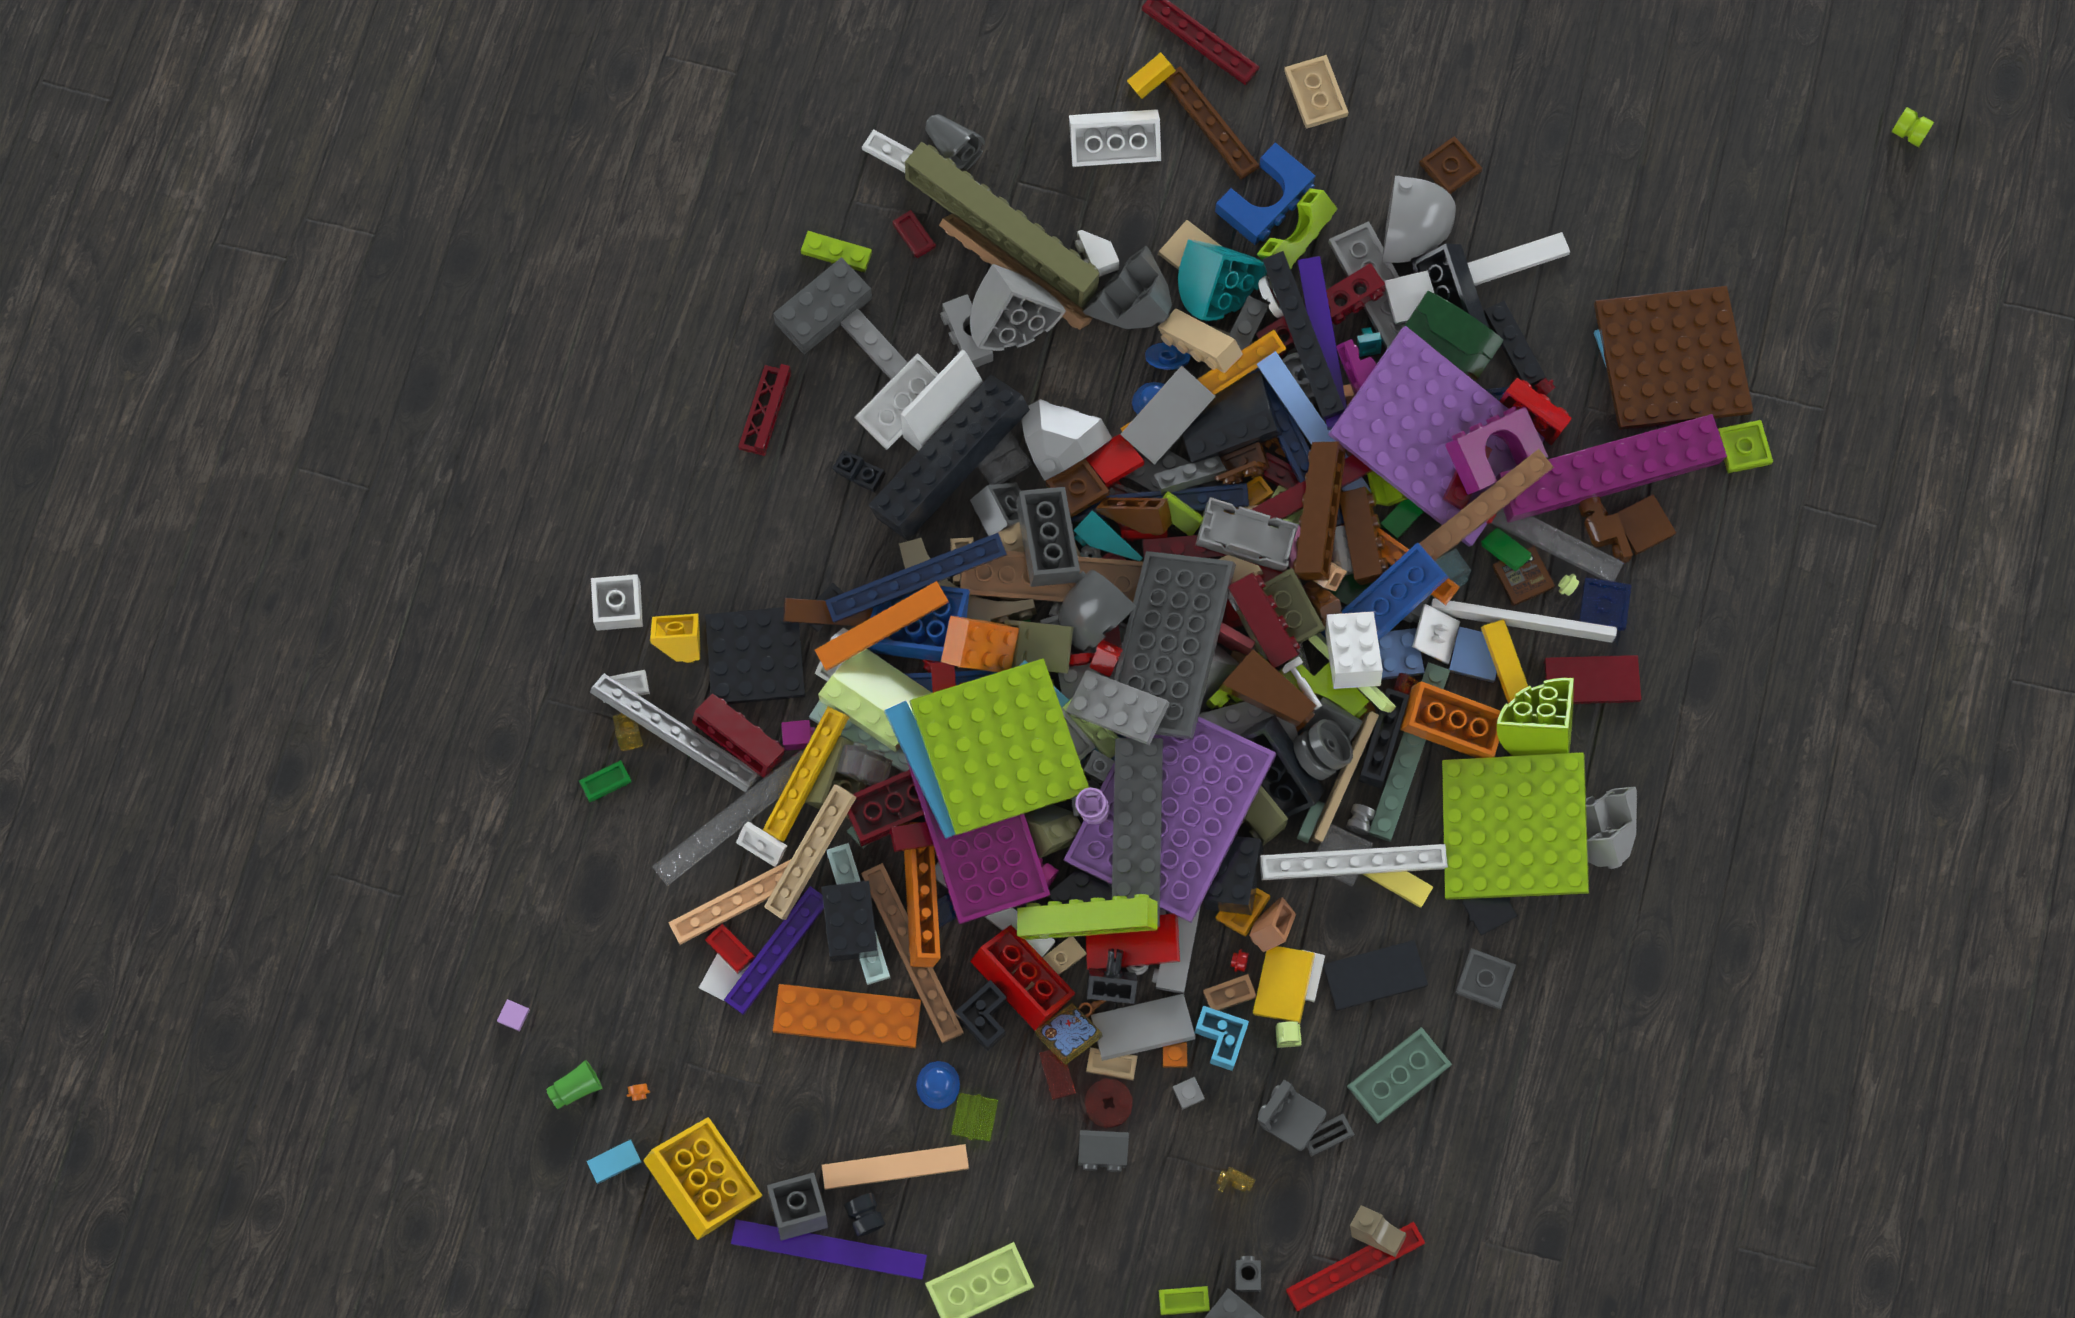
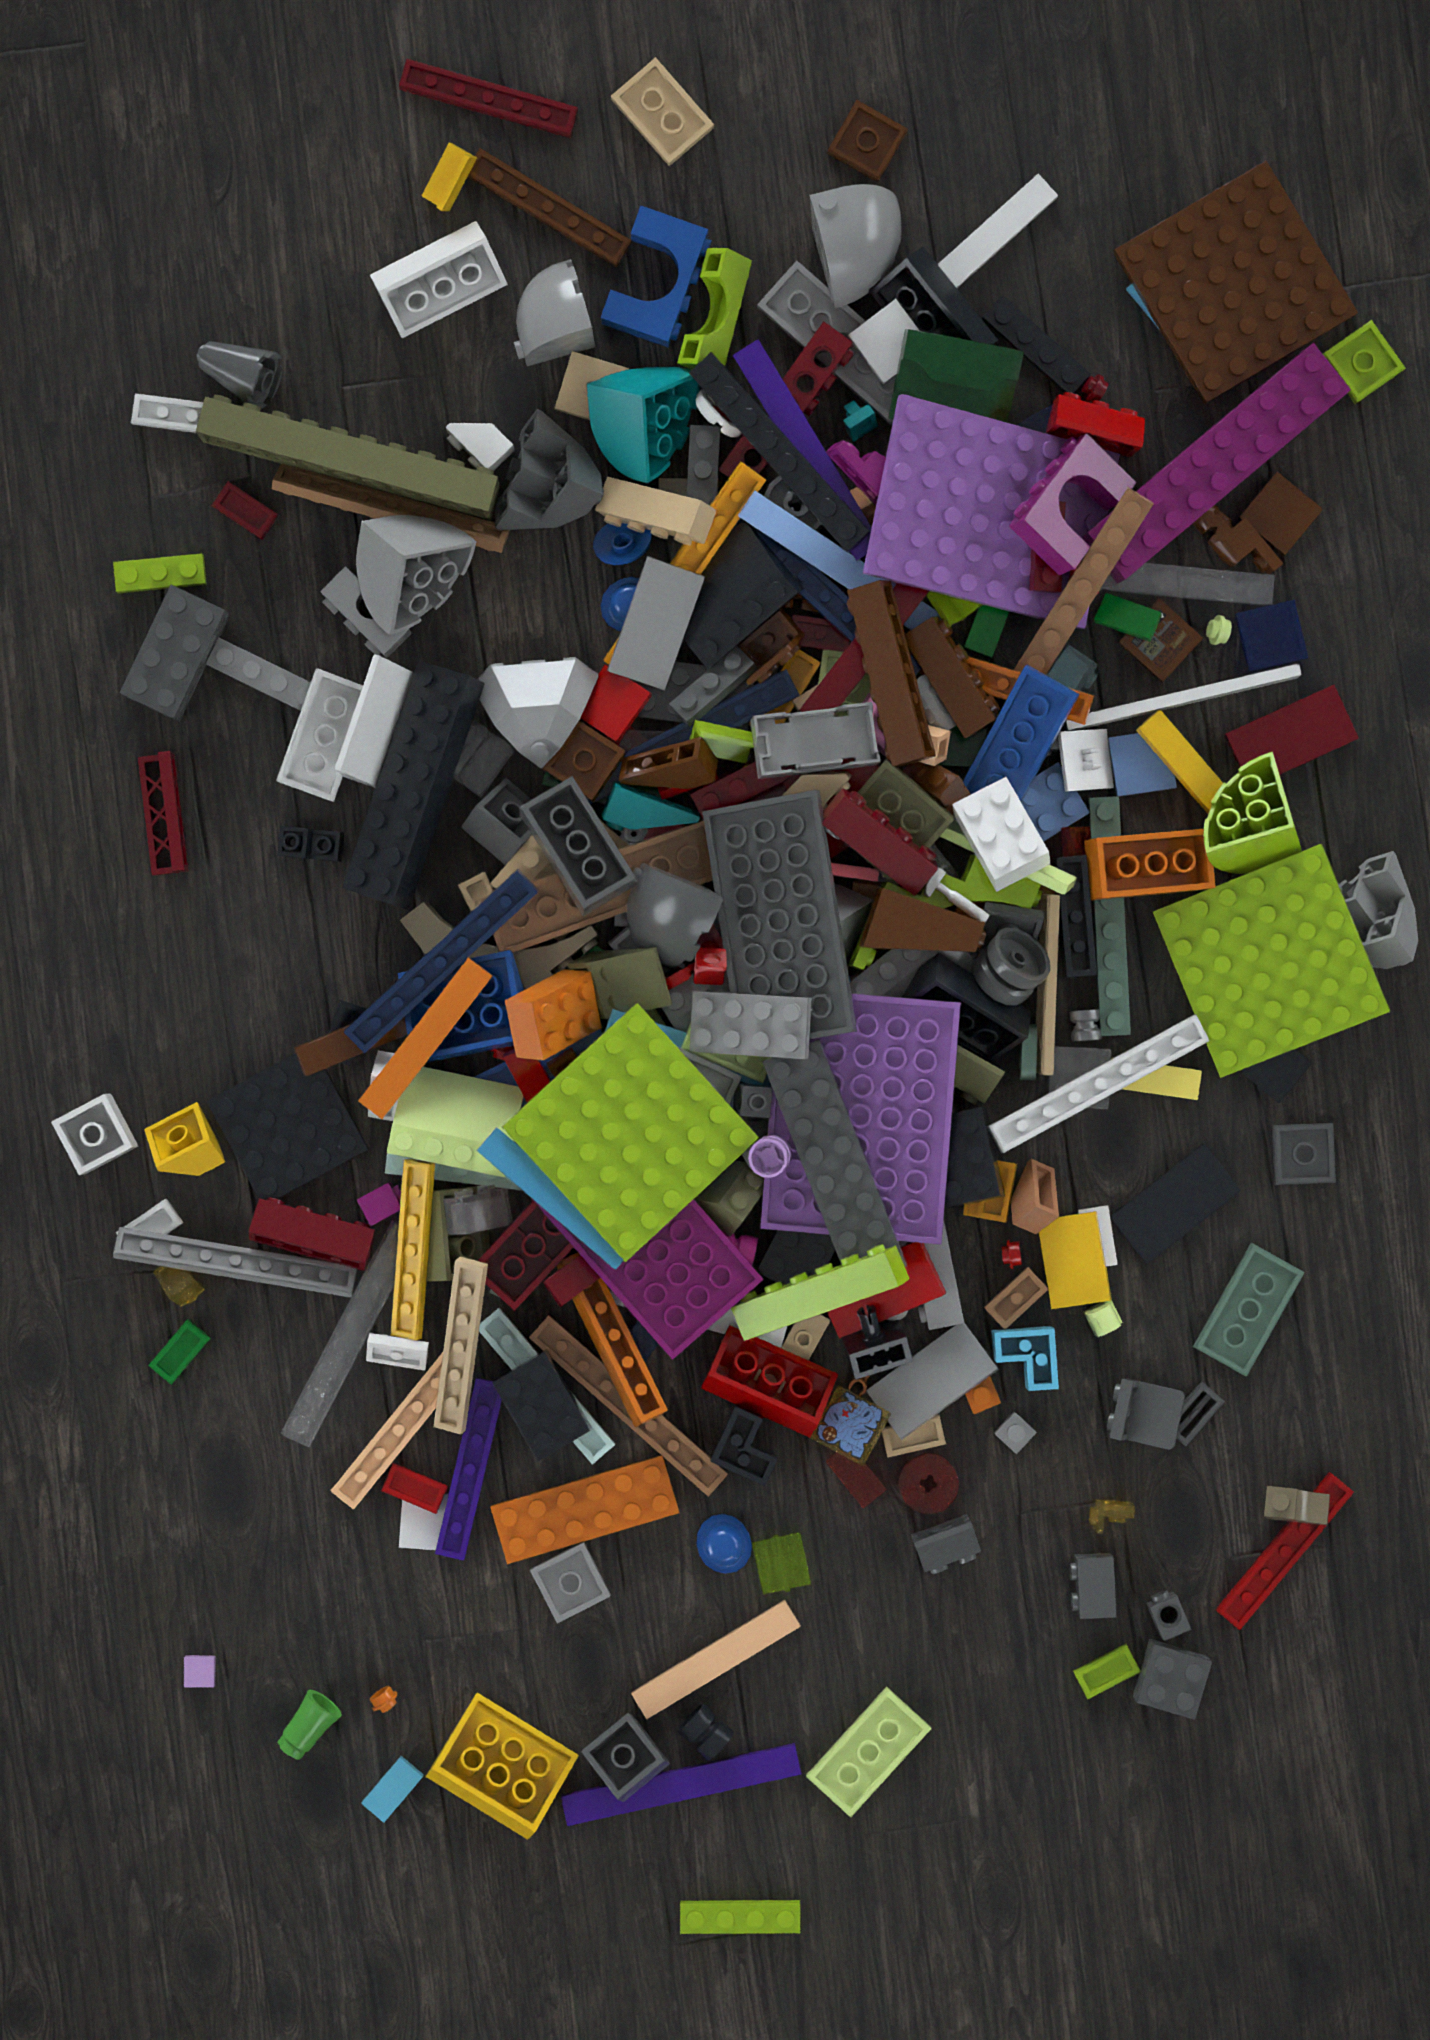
camera: 20 degrees left, 15 degrees up
none -> light grey brick [514,259,595,366]
none -> light grey plate [530,1542,611,1624]
none -> dark grey brick [1070,1553,1116,1619]

